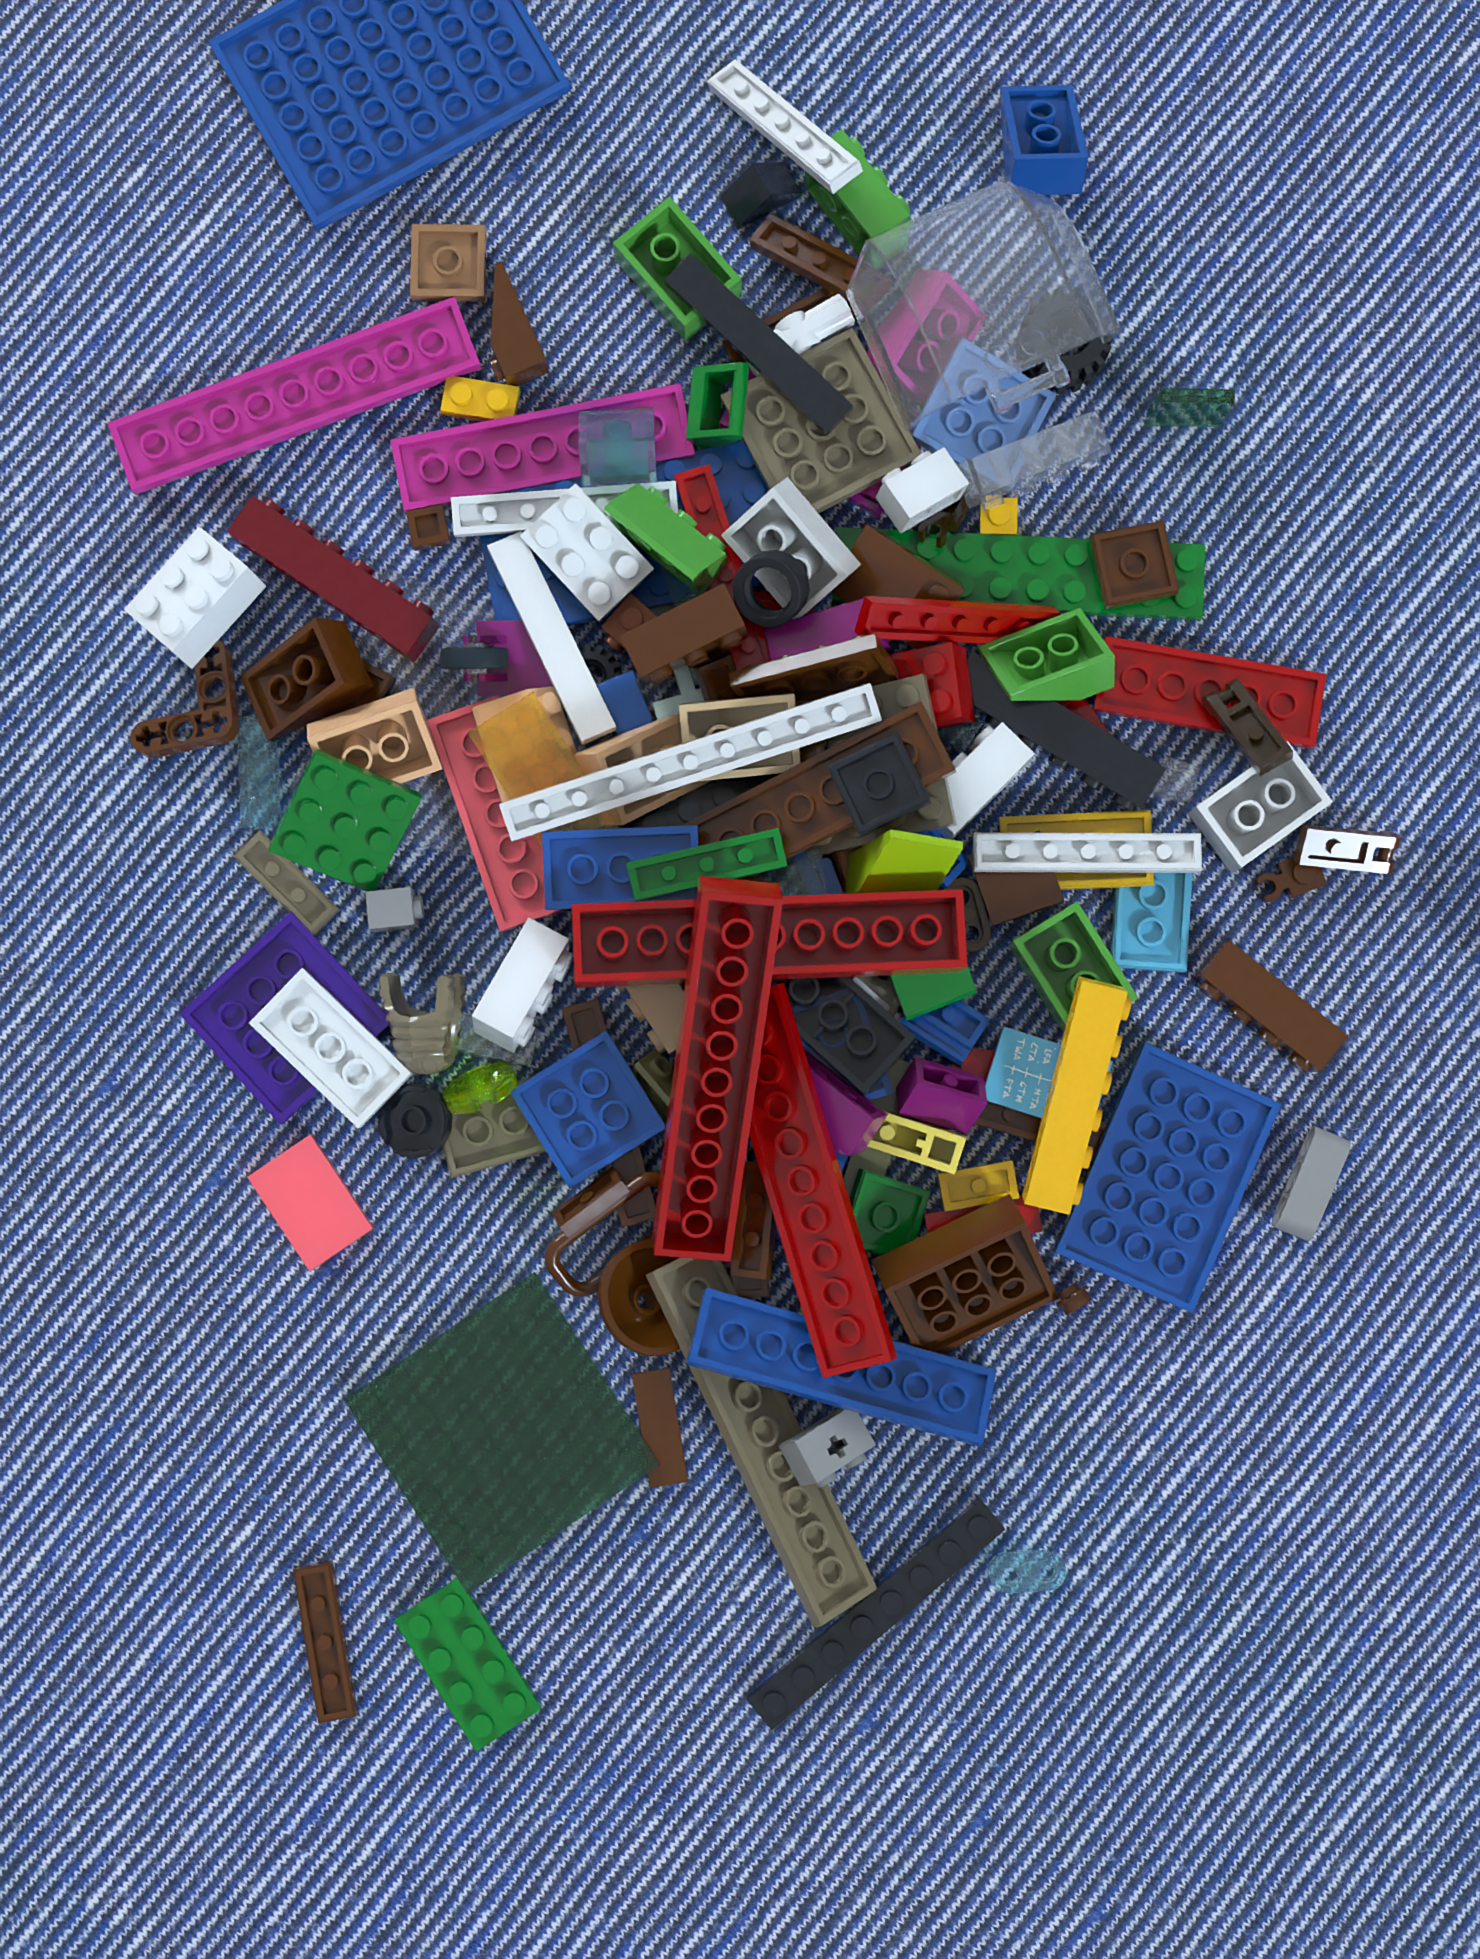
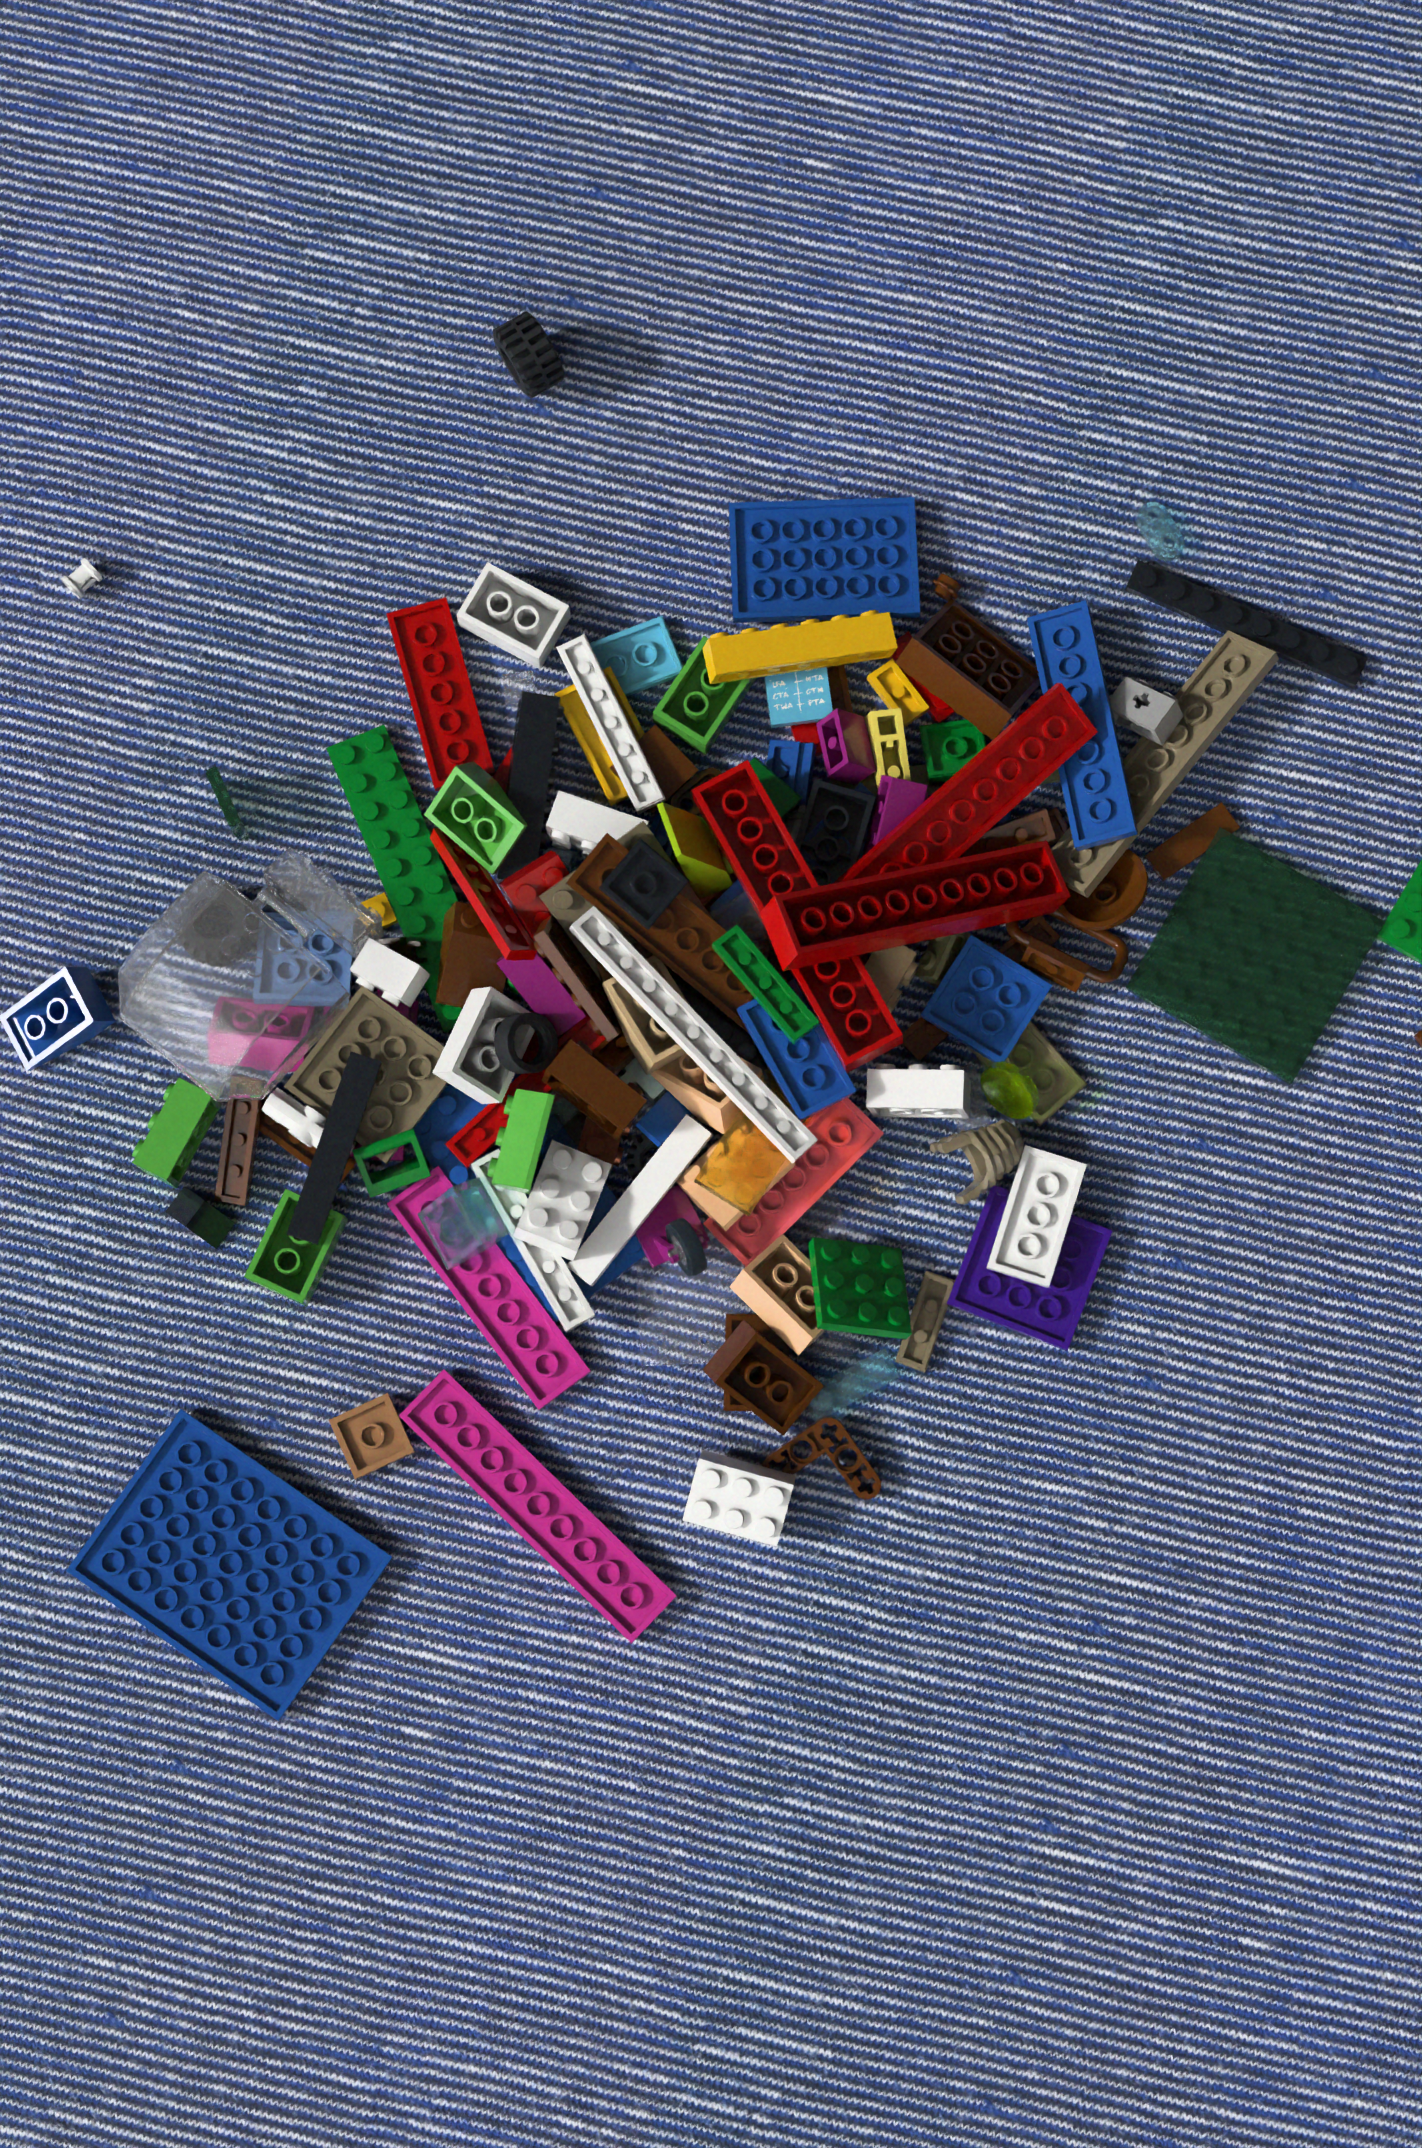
camera: 115 degrees left, 5 degrees down
dark red brick [227,495,439,663] -> none
coral tile [247,1134,374,1271] -> none
light grey brick [365,887,424,933] -> none
black tile [378,1083,453,1159] -> none
reddish brown plate [406,504,451,551] -> none
yellow plate [440,376,521,422] -> none
reddish brown slope [489,261,549,386] -> none
white tile [707,59,863,194] -> none
reddish brown tile [1089,520,1179,610] -> none
reddish brown brick [1194,940,1348,1073] -> none
dark brown plate [1202,679,1293,776] -> none
reddish brown plate [1254,857,1327,903] -> none
light grey beam [1272,1125,1351,1242] -> none
plate [1294,824,1402,874] -> none

